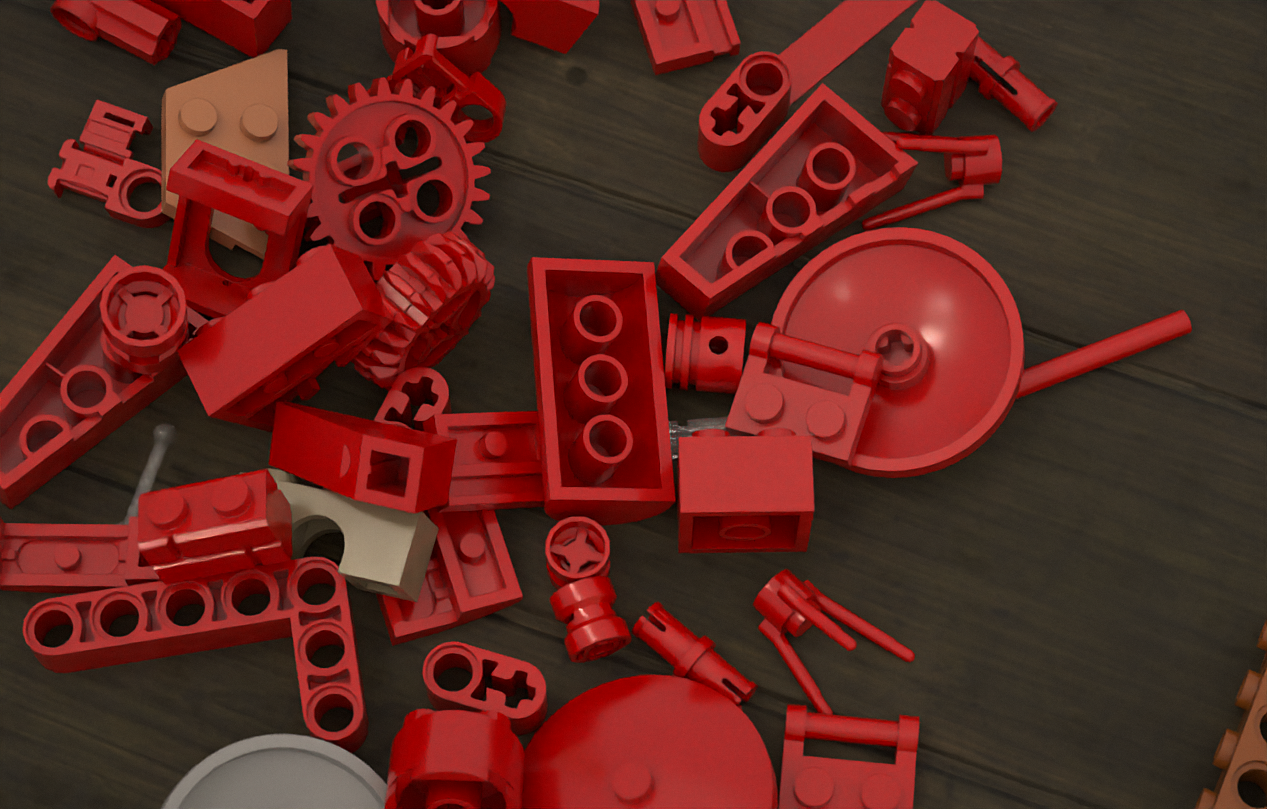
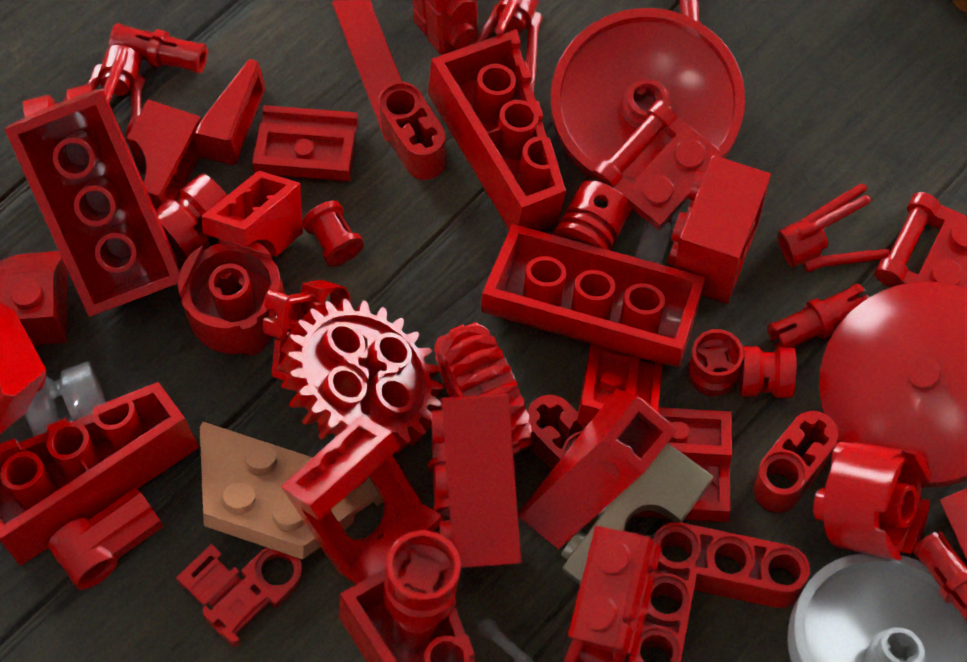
camera: 65 degrees left, 5 degrees down
none -> red bush [302,200,364,267]

